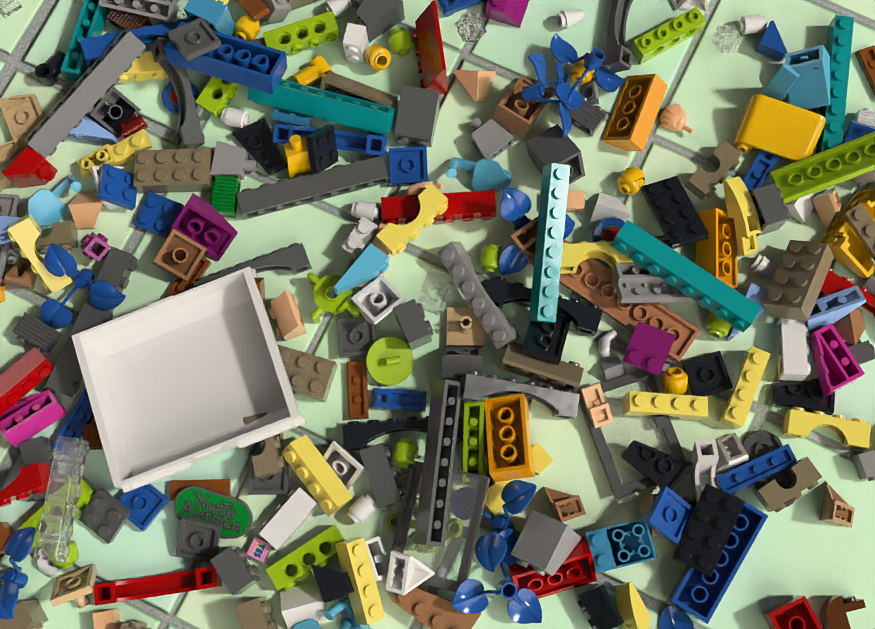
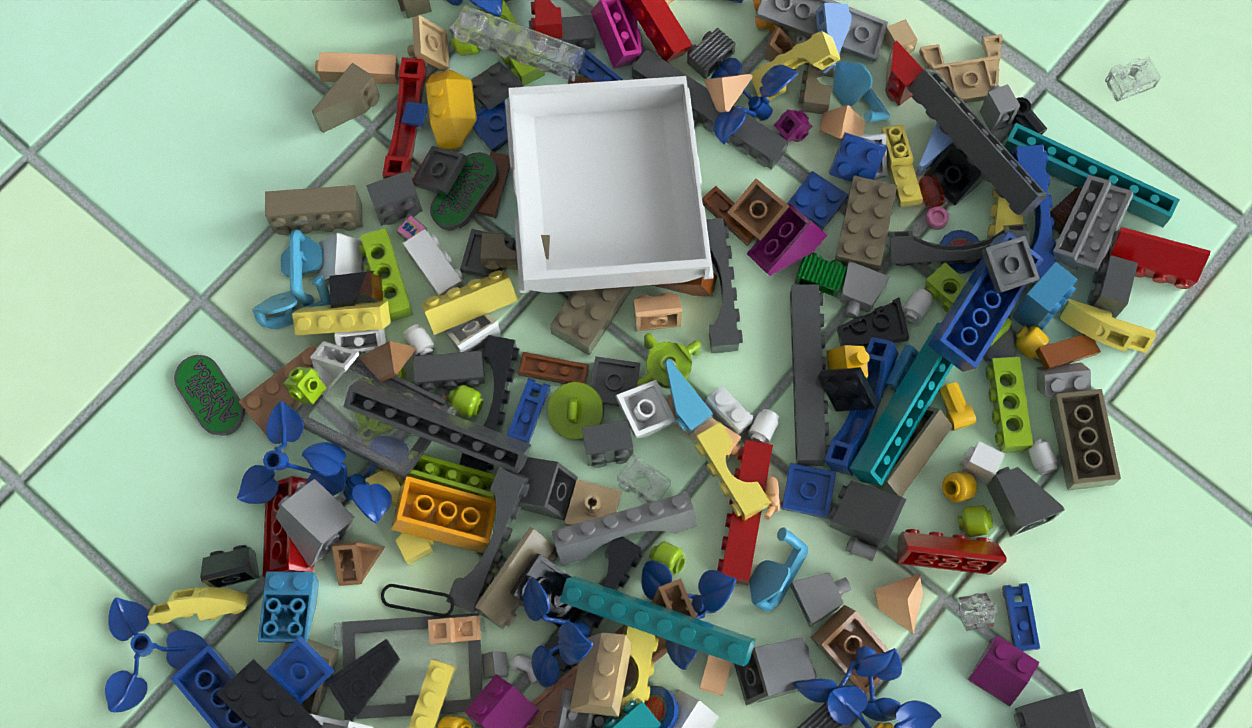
camera: 100 degrees right, 5 degrees down
none -> lime brick [283,367,327,405]
none -> medium nougat slope [358,341,415,383]
none -> reddish brown slope [359,272,383,301]
none -> black piece [381,584,454,617]
none -> blue slope [401,102,428,129]
none -> yellow wedge [426,70,477,151]
none -> blue plant [523,577,594,688]
none -> tan slope [570,633,632,717]
none -> light nougat slope [703,74,753,112]
none -> light grey pin [845,537,877,561]
none -> bright pink tile [926,207,949,230]
none -> light grey brick [979,84,1020,133]

